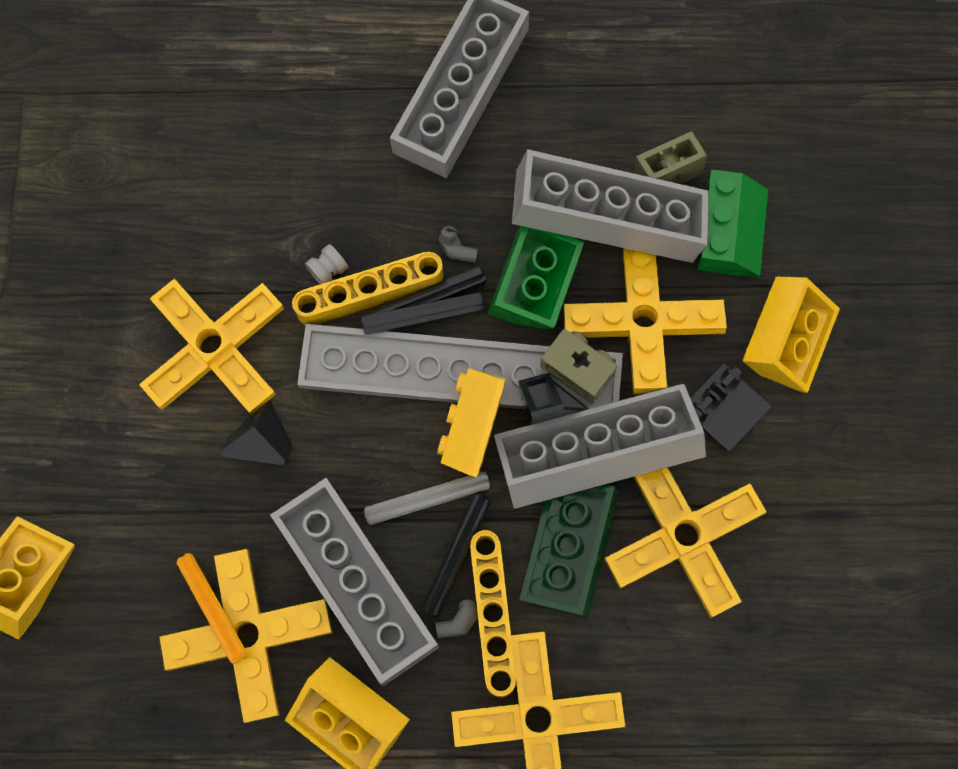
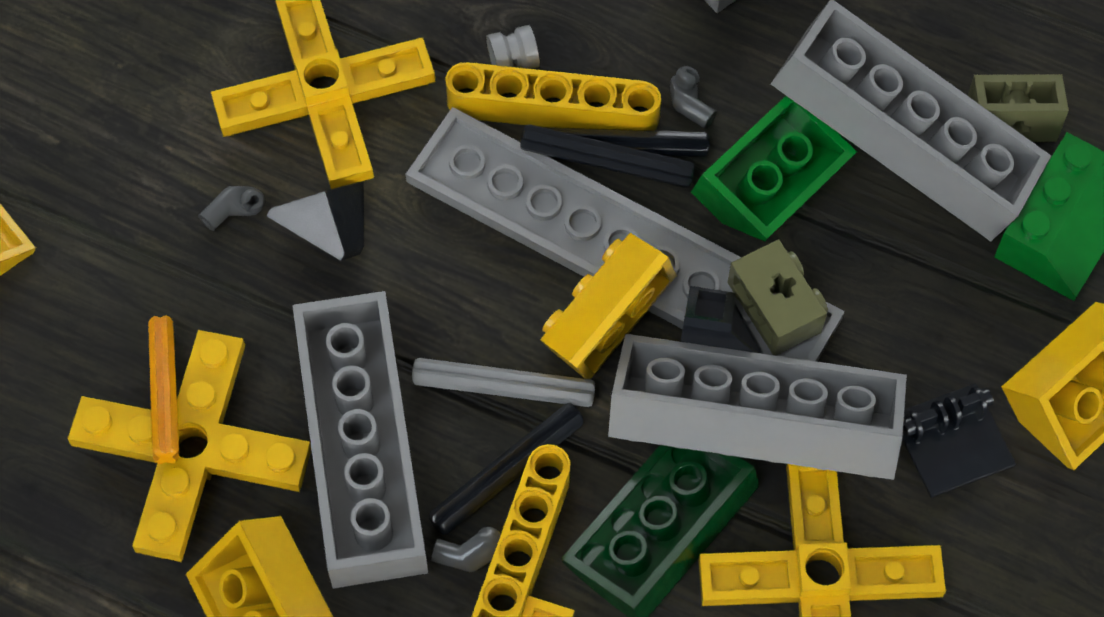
camera: 20 degrees right, 10 degrees down
yellow piece [564,248,727,394] -> none
none -> dark grey arm [198,186,265,231]

